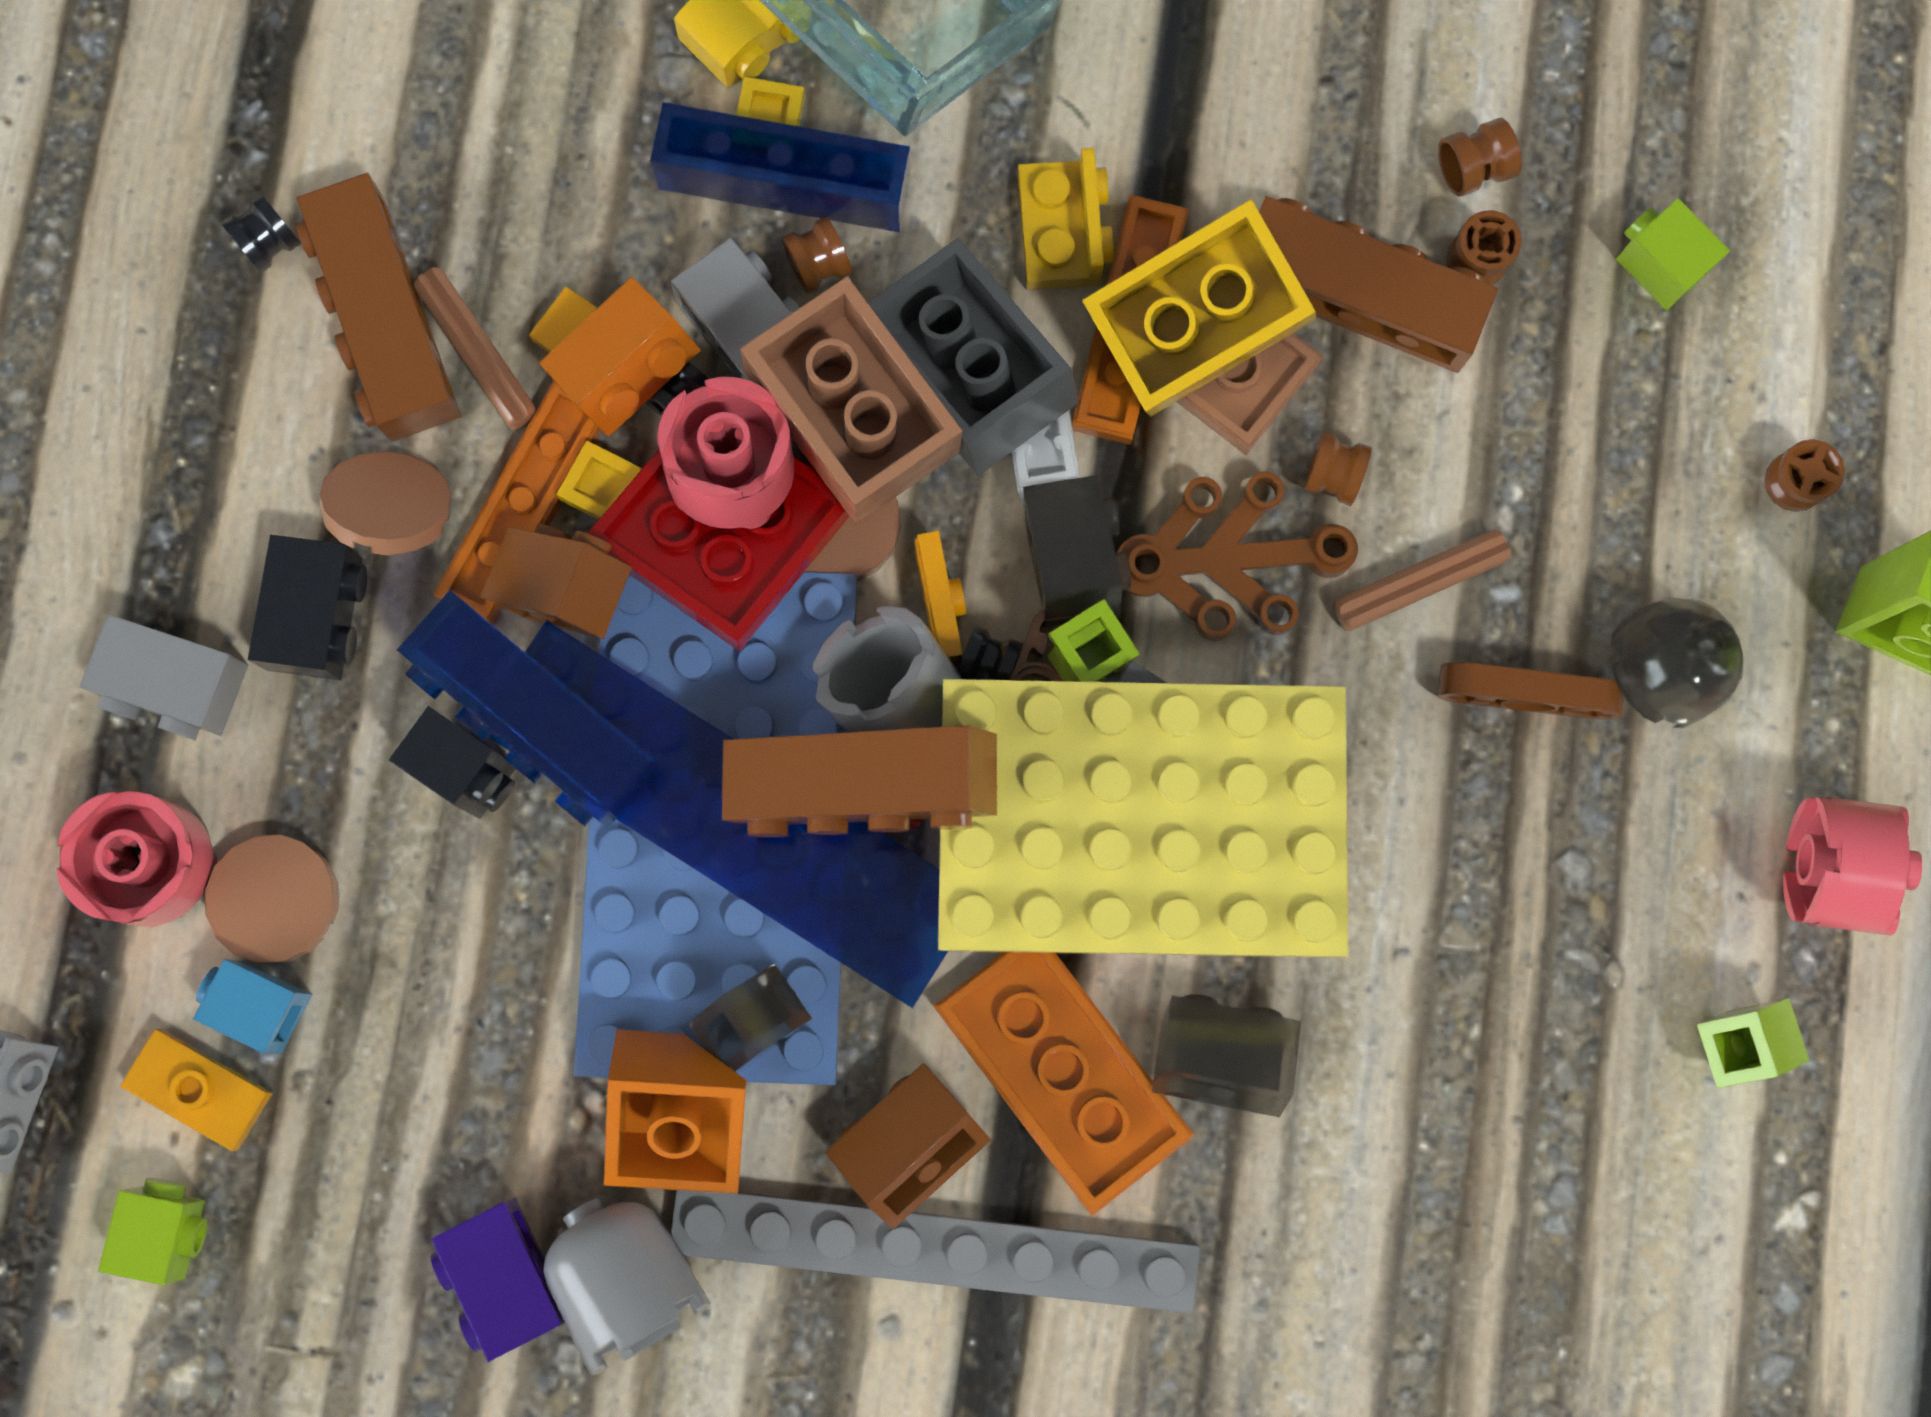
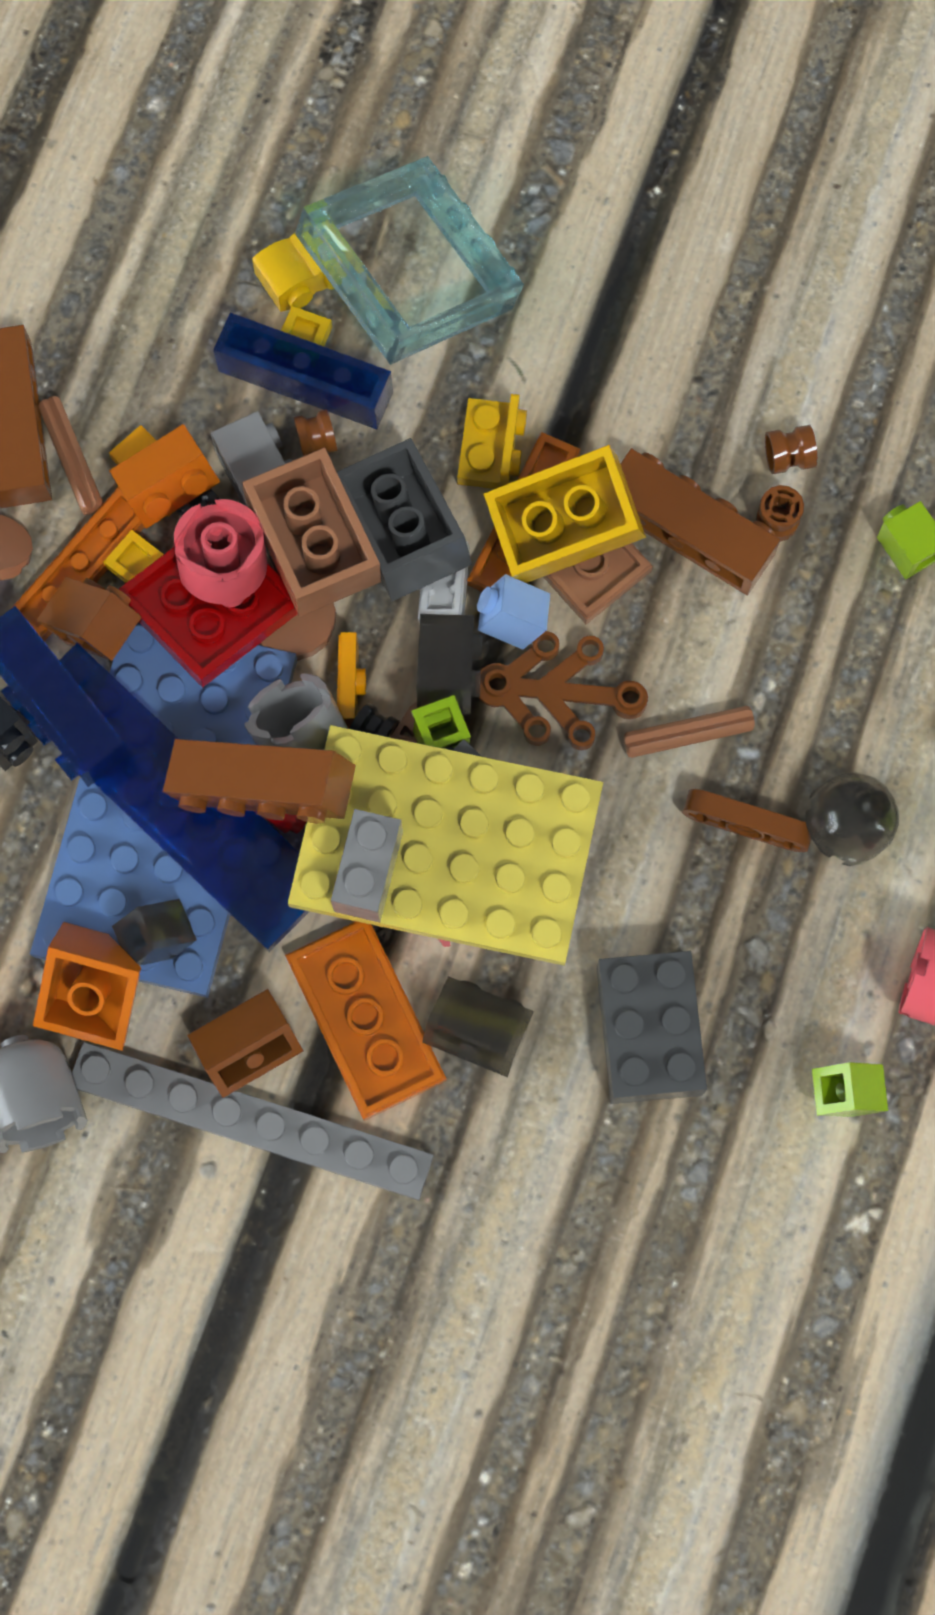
camera: 20 degrees right, 5 degrees down
dark orange wheel [1303,431,1372,506] -> none
none -> light grey brick [331,809,403,923]
none -> light blue brick [477,574,550,649]
none -> dark grey brick [596,951,707,1104]

